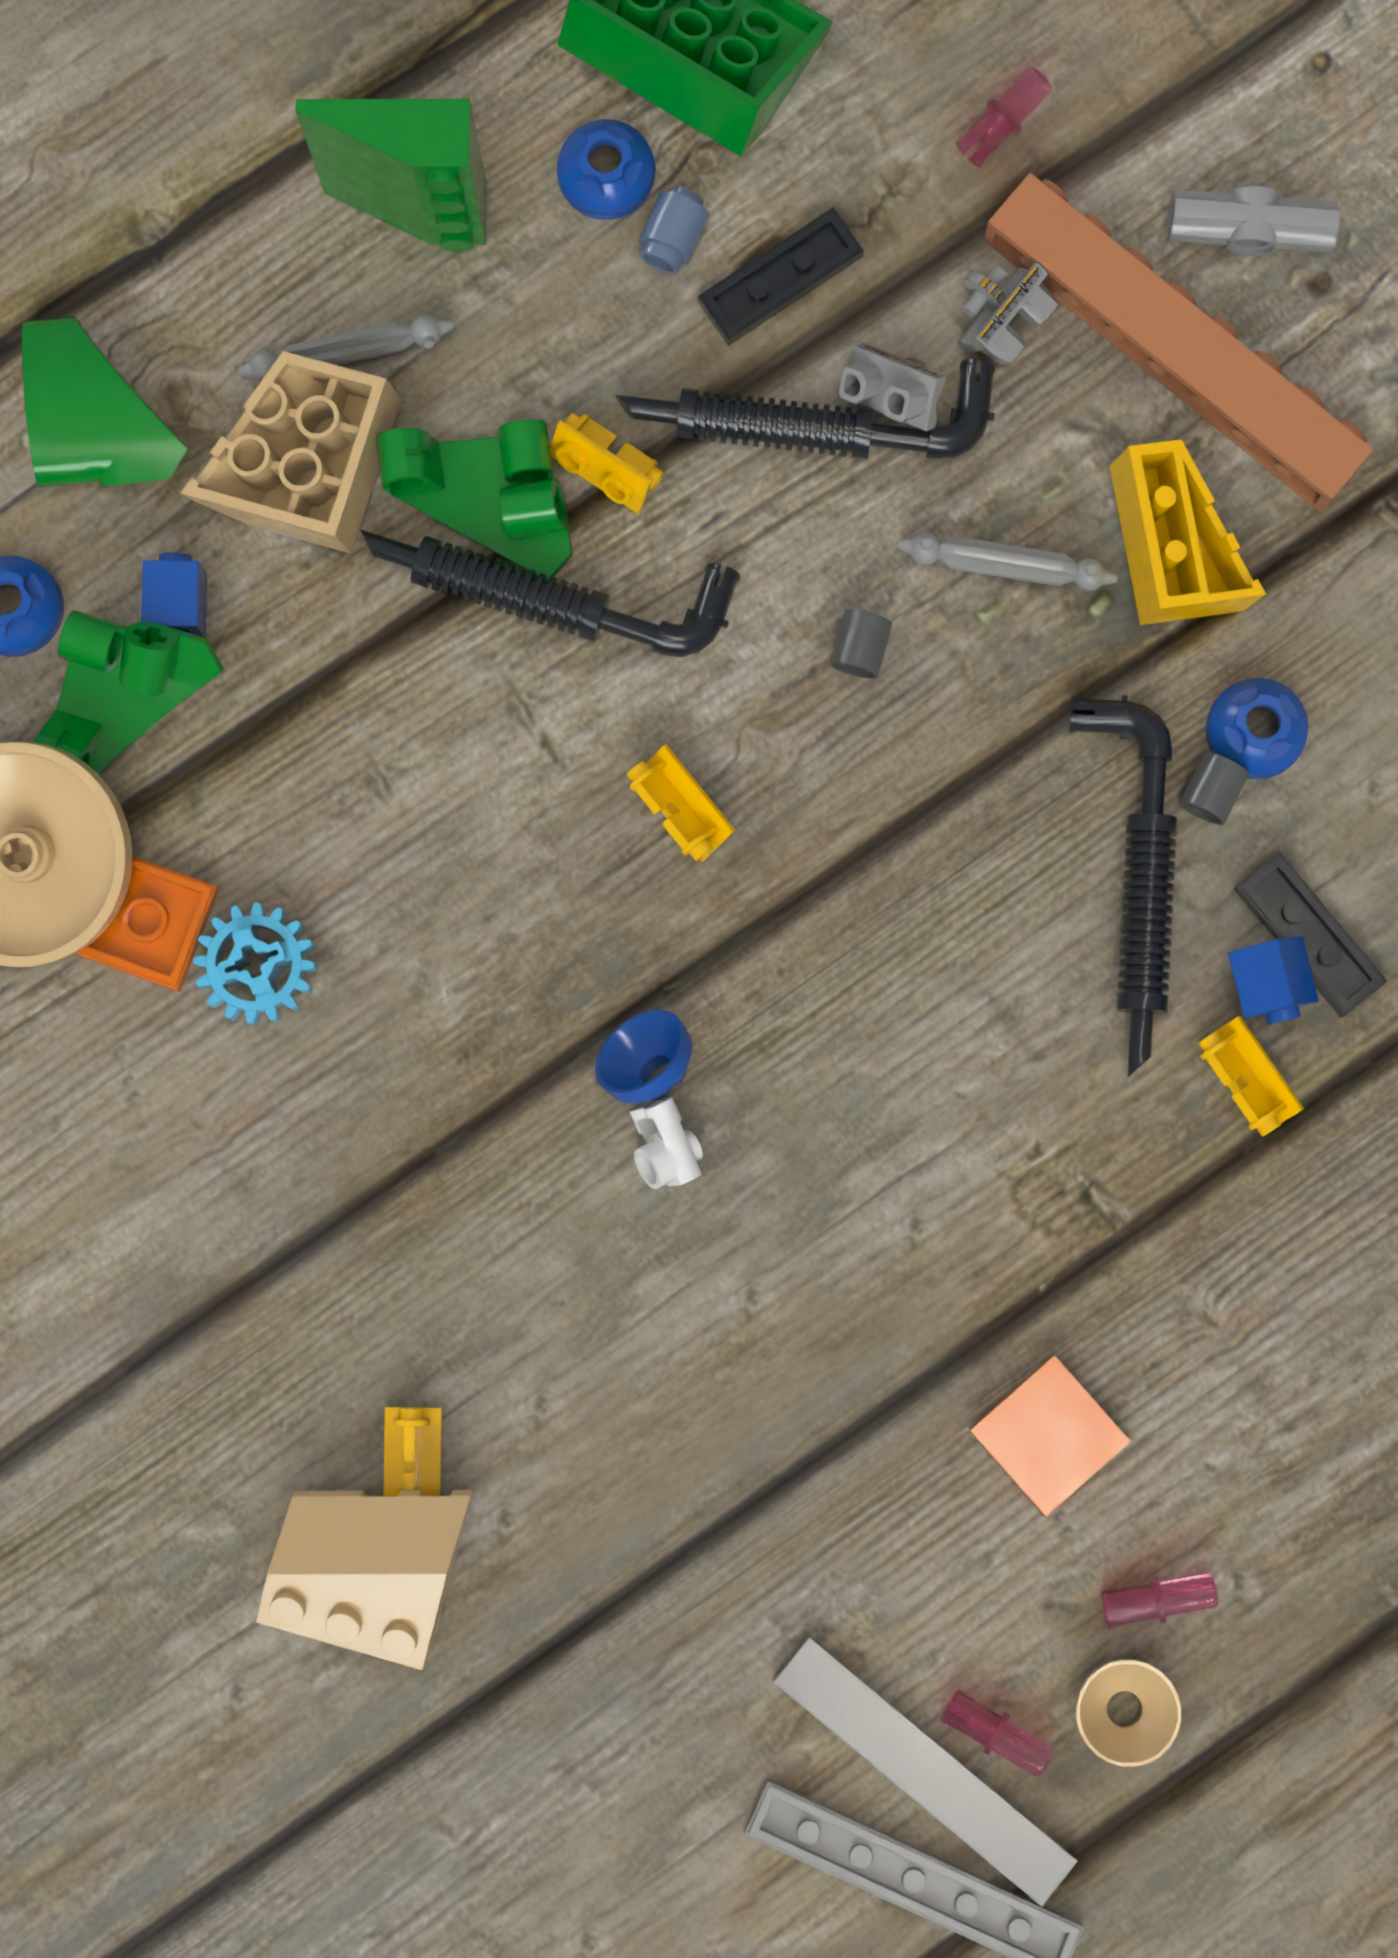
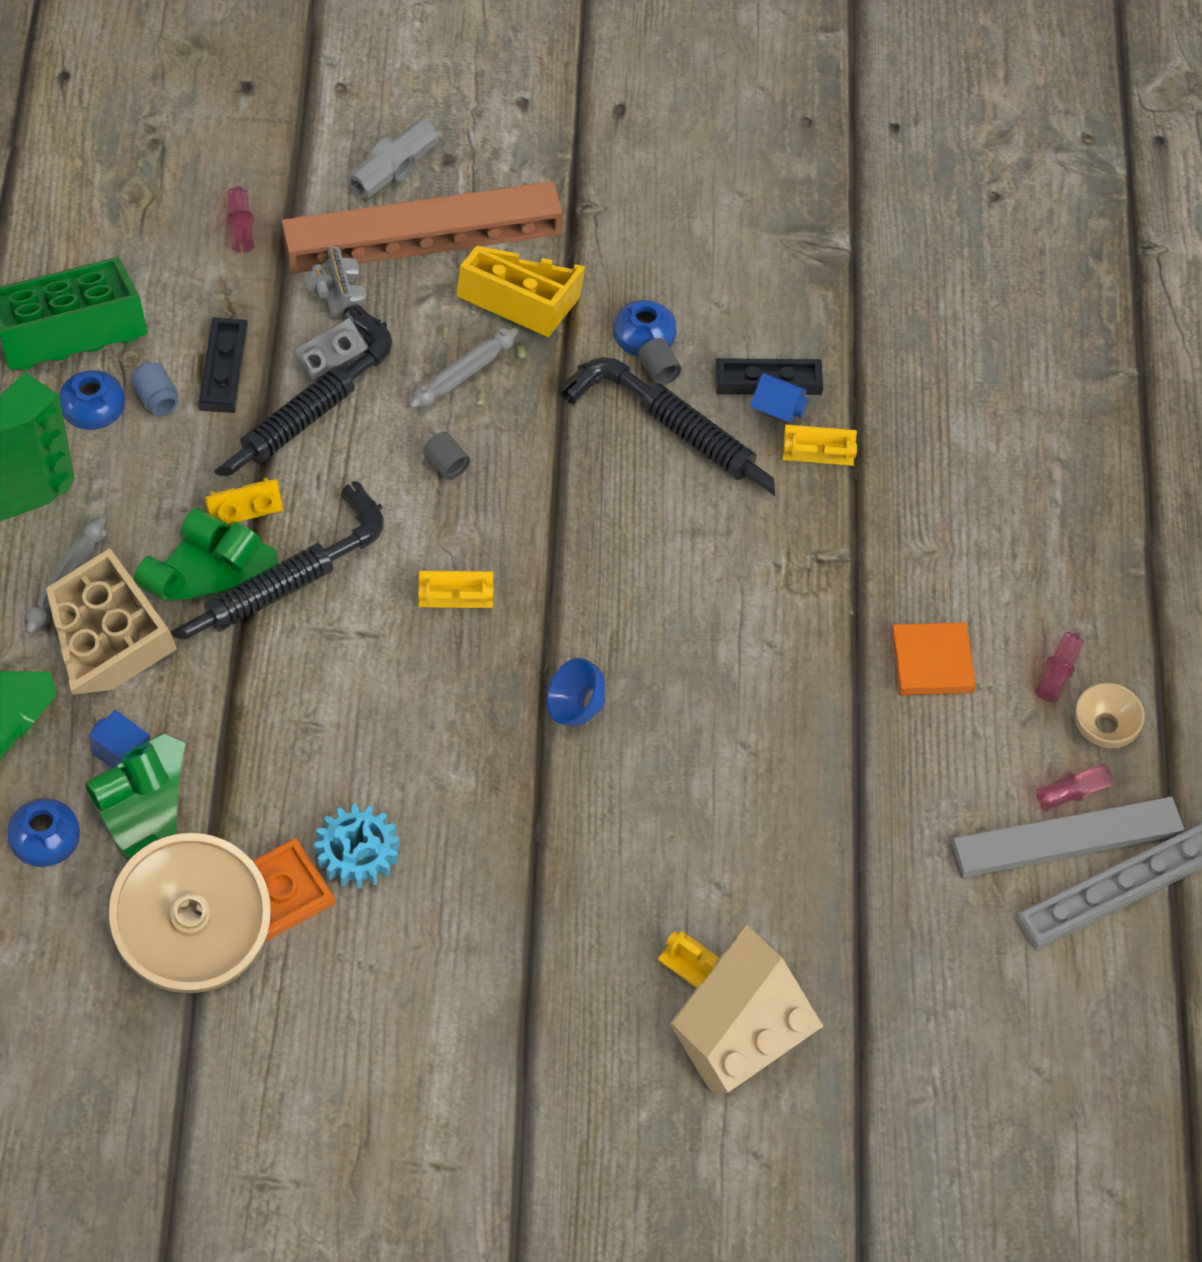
camera: 60 degrees left, 25 degrees down
white plate [629,1096,703,1189] -> none

